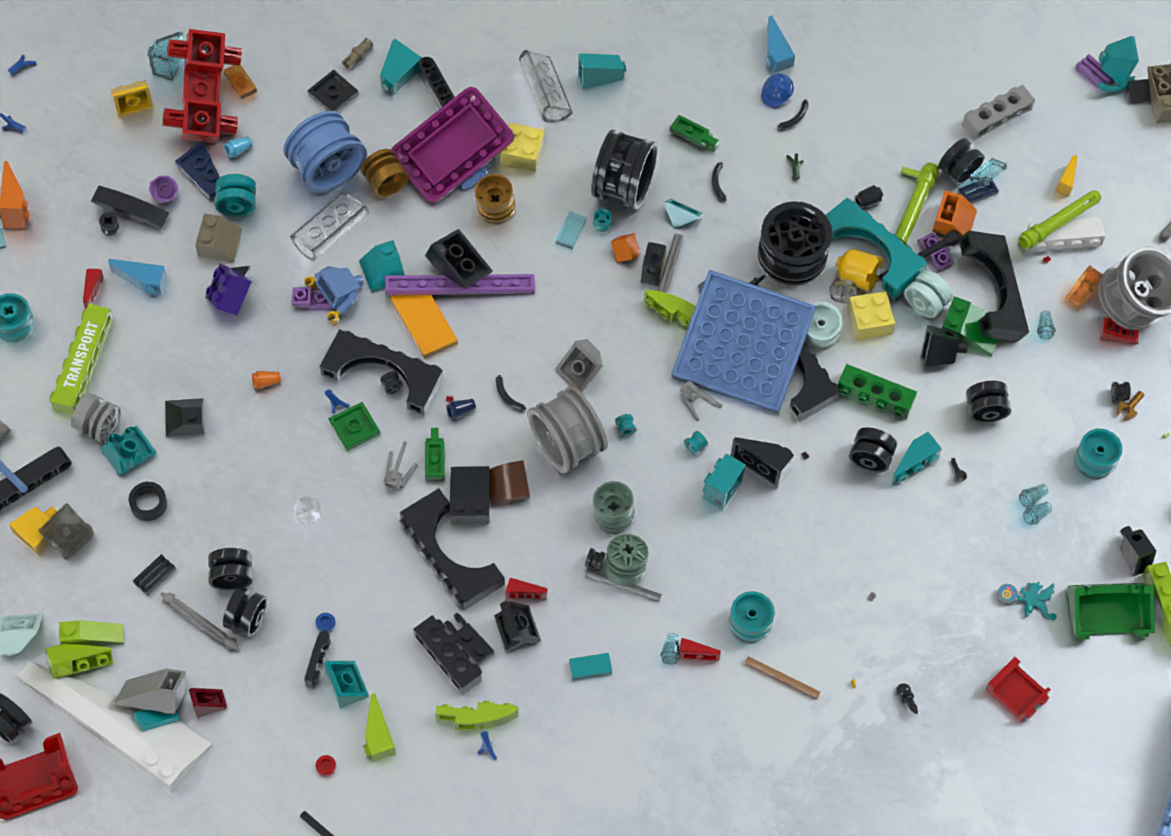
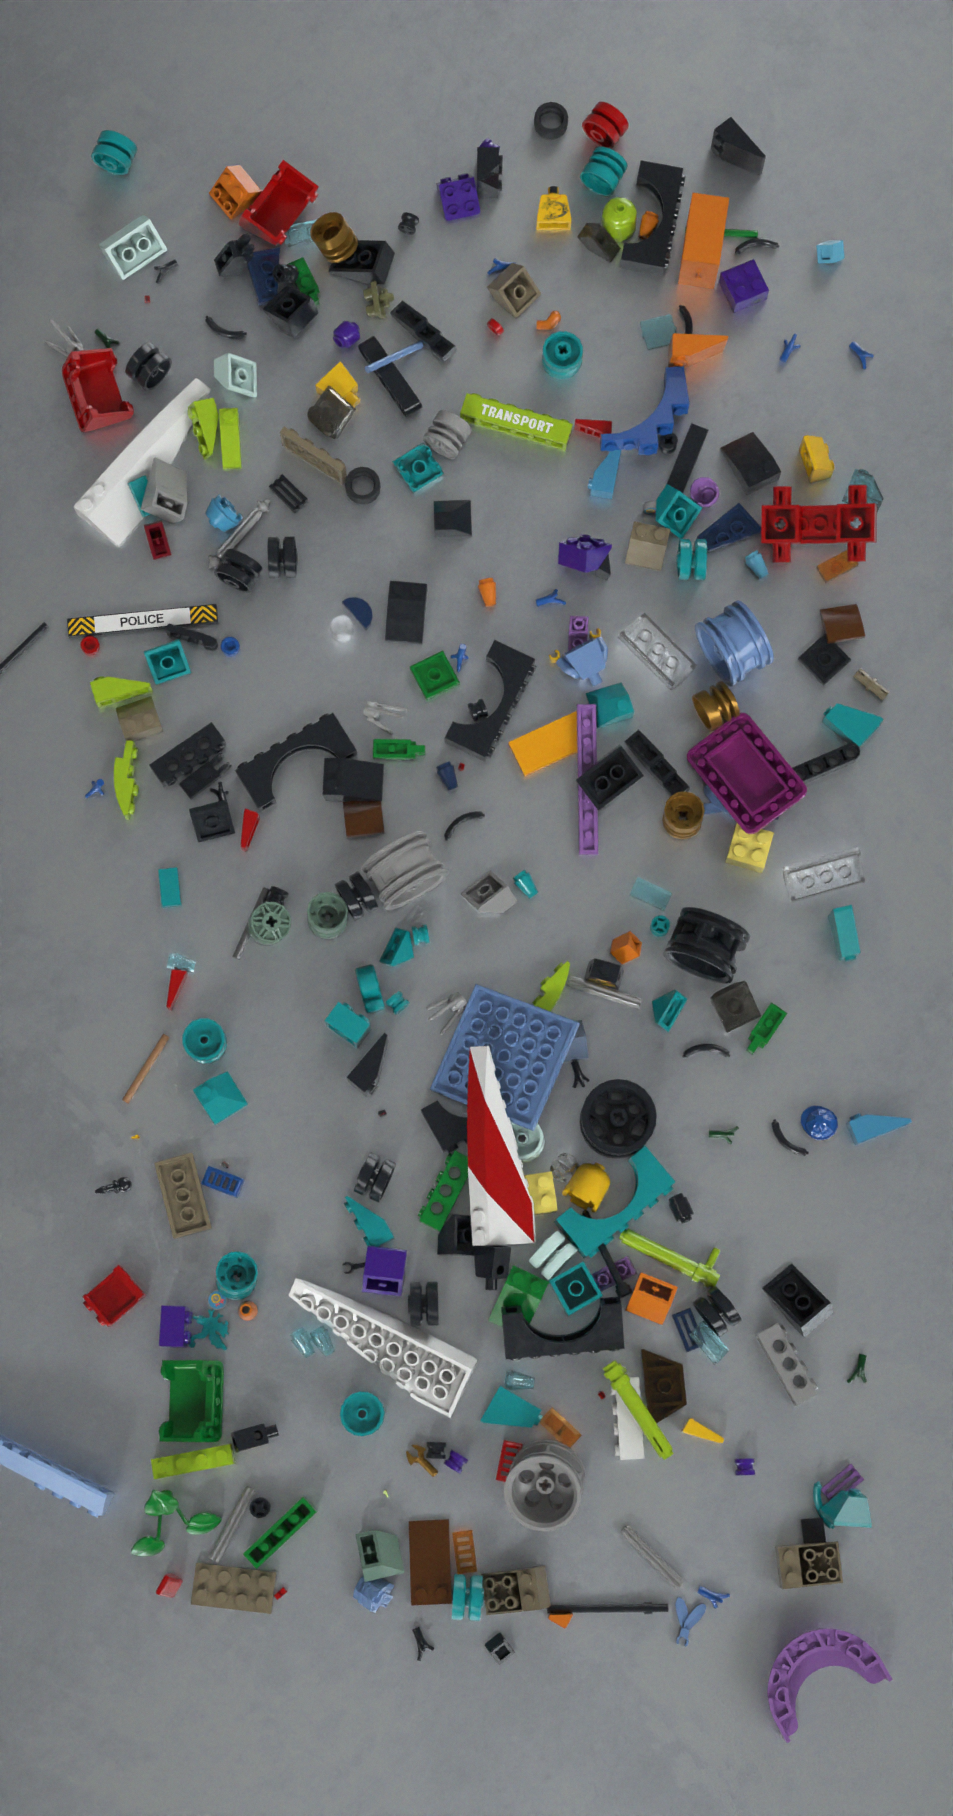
camera: 95 degrees right, 15 degrees up
none -> tile [67,604,219,638]
none -> dark tan slope [116,696,163,741]
none -> dark tan plate [154,1153,212,1239]
none -> dark purple brick [159,1305,193,1348]
none -> teal slope [193,1071,248,1125]
none -> blue slope [201,1166,245,1198]
none -> dark azure cone [205,494,243,532]
none -> black bar [209,782,229,801]
none -> teal wheel [216,1251,258,1300]
none -> orange cone [238,1301,258,1321]
none -> dark tan plate [280,427,347,485]
none -> white wedge [289,1278,478,1418]
none -> black wheel [334,871,379,921]
none -> dark blue tile [342,597,373,630]
none -> teal animal [355,964,385,1013]
none -> dark purple slope [362,1245,407,1296]
none -> teal slope [379,927,414,966]
none -> black slope [385,581,428,644]
none -> black slope [437,1214,474,1256]
none -> dark purple wheel [443,1449,468,1474]
none -> wedge [467,1046,536,1246]
none -> teal slope [480,1386,543,1428]
none -> teal cone [513,869,538,899]
none -> blue bar [536,589,566,607]
none -> teal brick [548,1261,603,1316]
none -> blue arch [600,366,690,455]
none -> black slope [624,729,690,796]
none -> dark brown wing [641,1349,687,1423]
none -> light grey tile [643,501,656,515]
none -> teal slope [655,484,702,539]
none -> clear smoke slope [710,981,761,1033]
none -> black slope [720,432,781,495]
none -> dark purple wheel [734,1458,755,1475]
none -> black slope [762,1263,834,1337]
none -> reddish brown slope [820,604,865,644]
none -> dark green bar [847,1354,867,1383]

